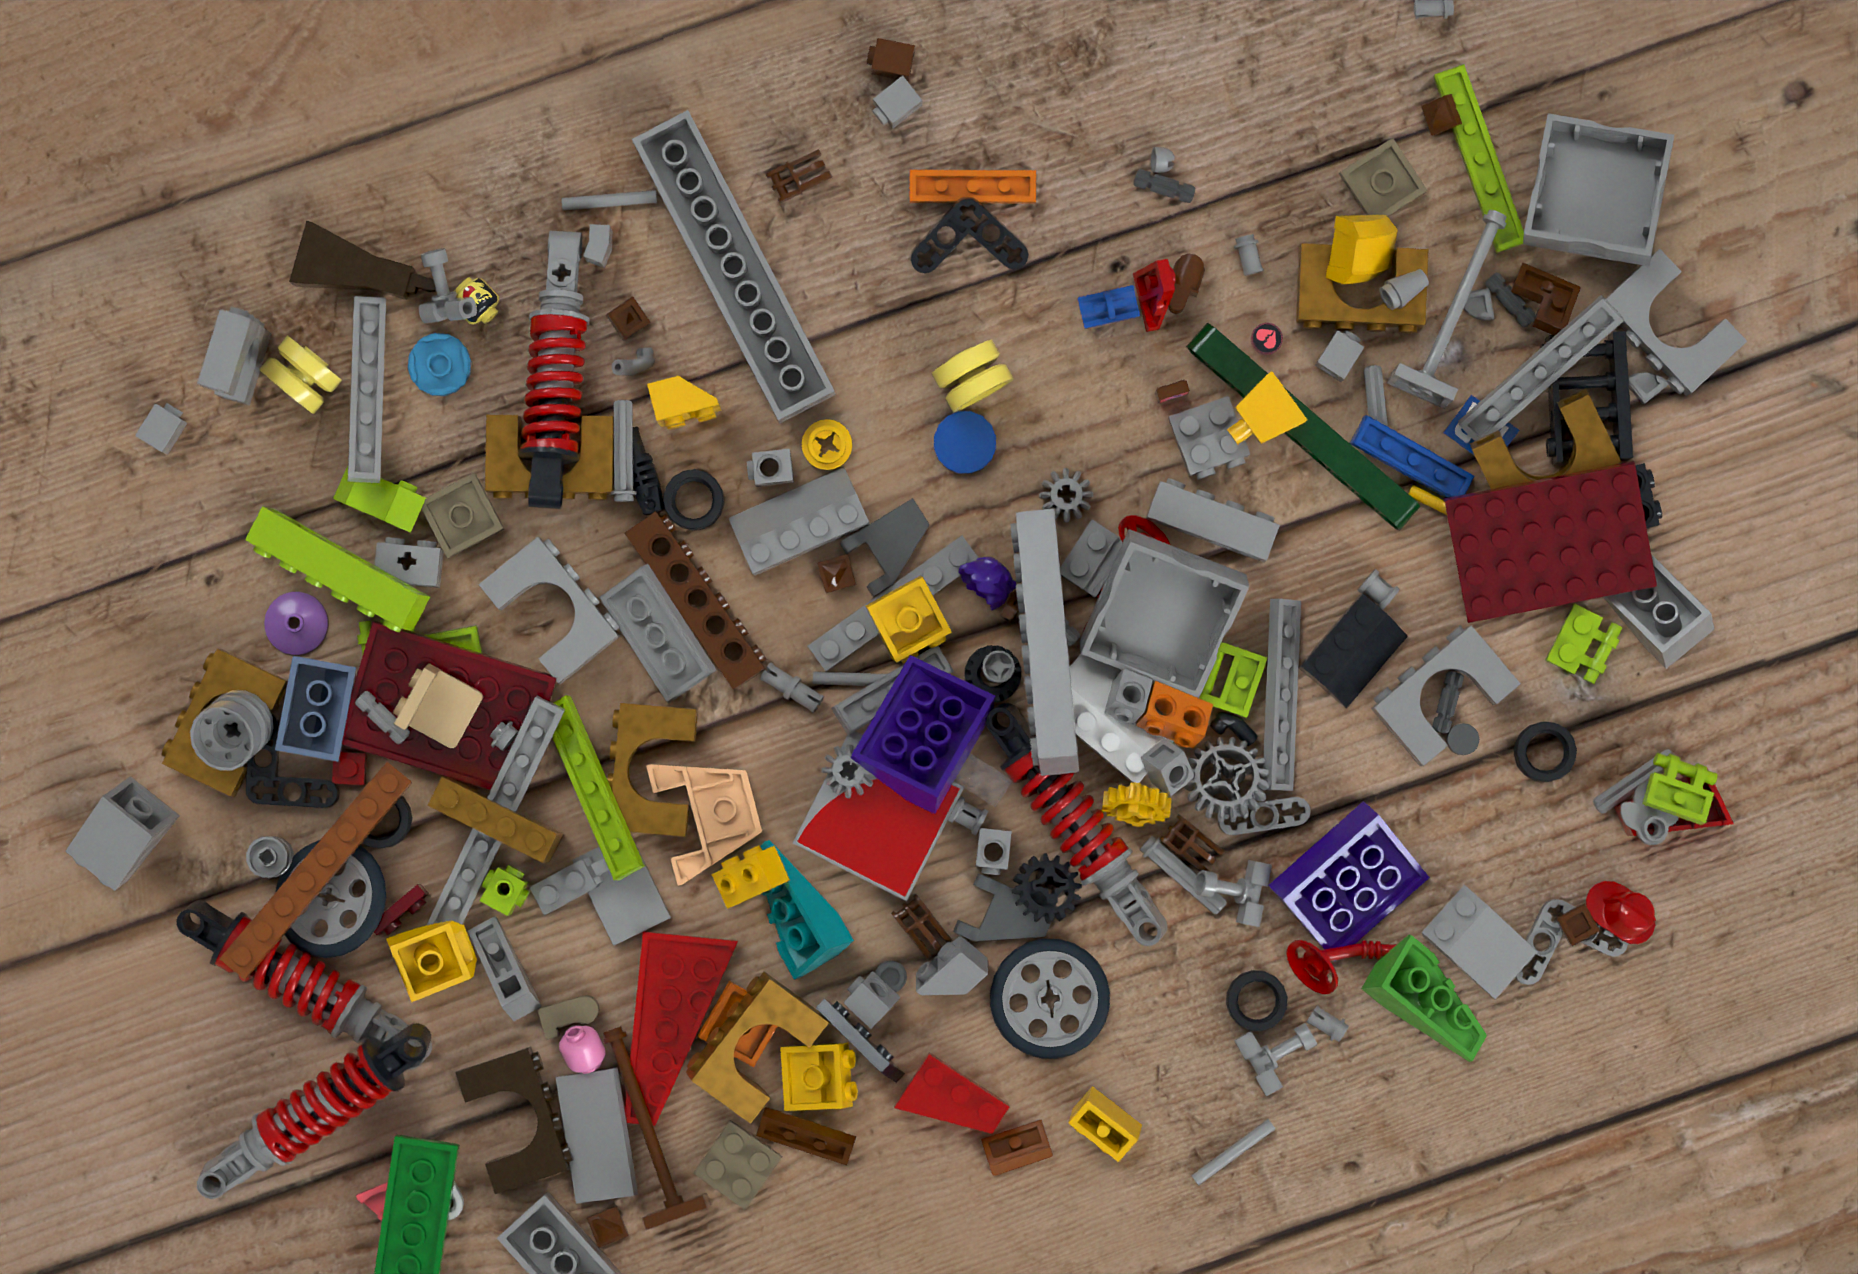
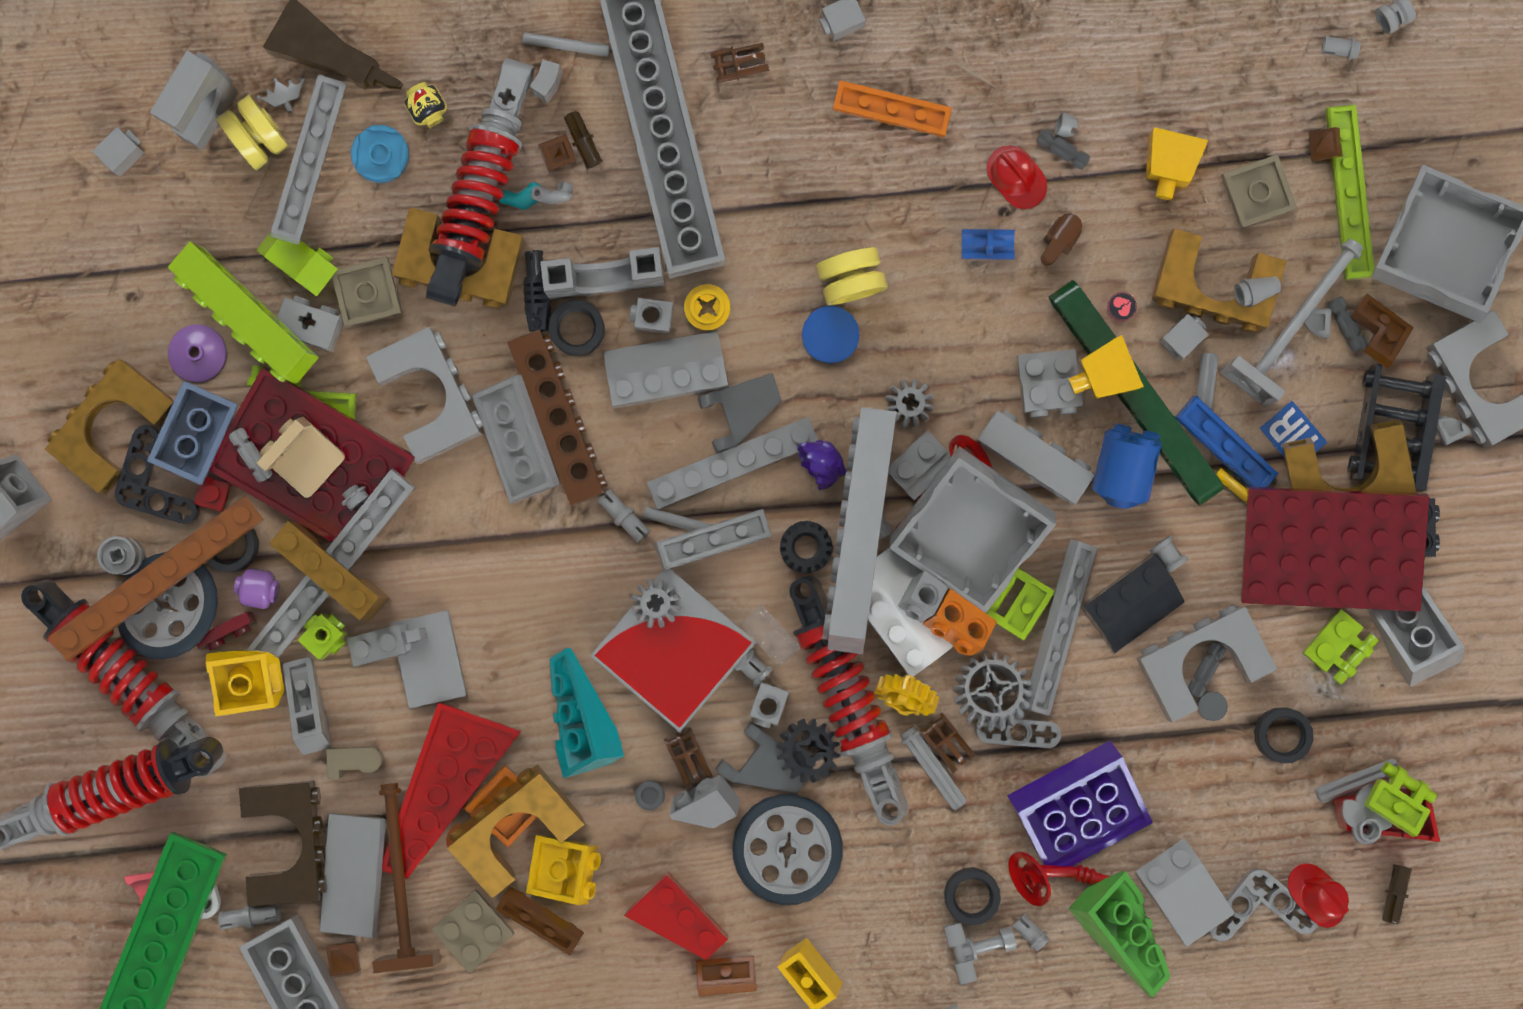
camera: 10 degrees right, 0 degrees up
light grey wheel [190,690,274,770] -> none
light grey bar [419,248,477,323] -> none
lime tile [552,695,645,881] -> none
bright pink head [559,1026,606,1074] -> none
pearl gold arch [607,703,698,837] -> none
light grey axle [611,400,636,502] -> none
light nougat wing [646,764,763,886] -> none
yellow slope [647,376,722,430] -> none
yellow brick [711,845,790,909] -> none
wing [816,998,905,1083] -> none
reddish brown tile [817,554,856,594] -> none
light grey brick [843,971,900,1029] -> none
dark purple slope [851,655,995,814] -> none
yellow plate [865,575,952,663] -> none
black beam [911,197,1029,273] -> none
light grey wheel [982,651,1015,683] -> none
reddish brown tile [1000,590,1019,623] -> none
red wing [1133,259,1175,332] -> none
light grey brick [1141,738,1195,796] -> none
reddish brown tile [1155,380,1190,403] -> none
light grey bar [1194,860,1272,927] -> none
black arm [1210,712,1258,746] -> none
light grey pin [1234,234,1264,276] -> none
yellow slope [1326,215,1398,284] -> none
light grey plate [1458,295,1624,441] -> none
reddish brown tile [1555,903,1600,946] -> none
none -> light grey pin [218,904,281,930]
none -> medium lavender head [234,568,280,609]
none -> light grey piece [256,78,305,112]
none -> teal arm [500,182,542,210]
none -> light grey arch [540,247,665,300]
none -> dark brown axle [564,111,603,169]
none -> red piece [986,145,1048,209]
none -> blue cylinder [1092,424,1162,509]
none -> yellow torso [1146,127,1208,200]
none -> dark brown axle [1382,864,1413,924]

